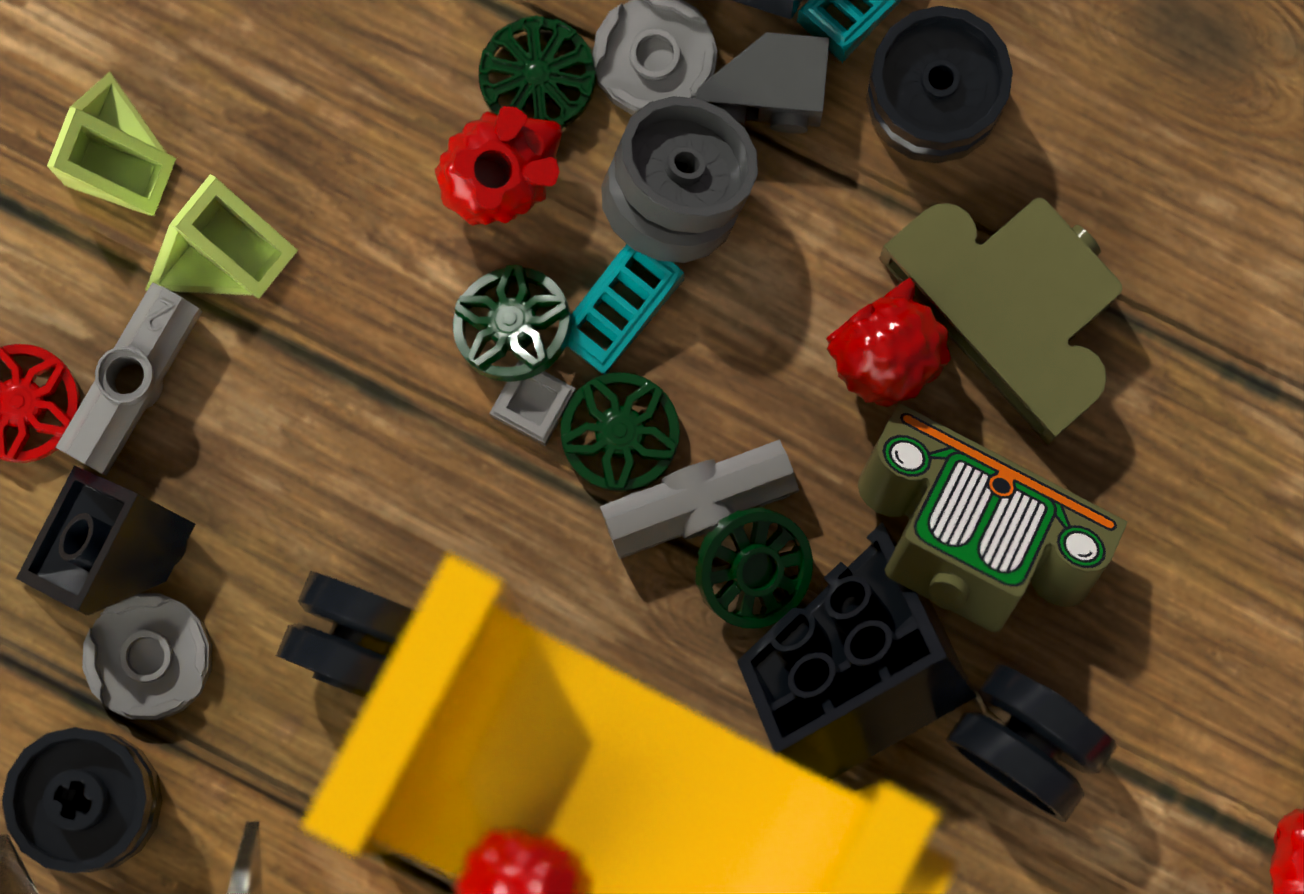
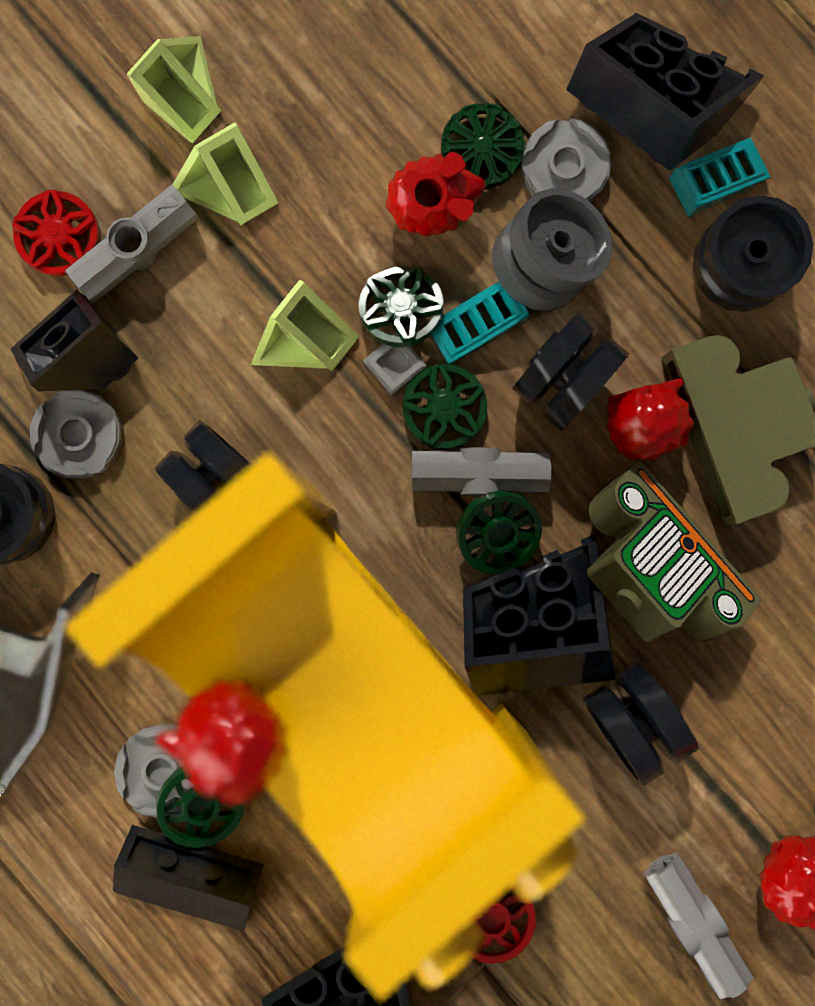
camera: 15 degrees right, 5 degrees up
dark grey slope [697,32,829,134] -> none
none -> yellowish green slope [251,280,360,371]
none -> black wheel [512,311,629,431]

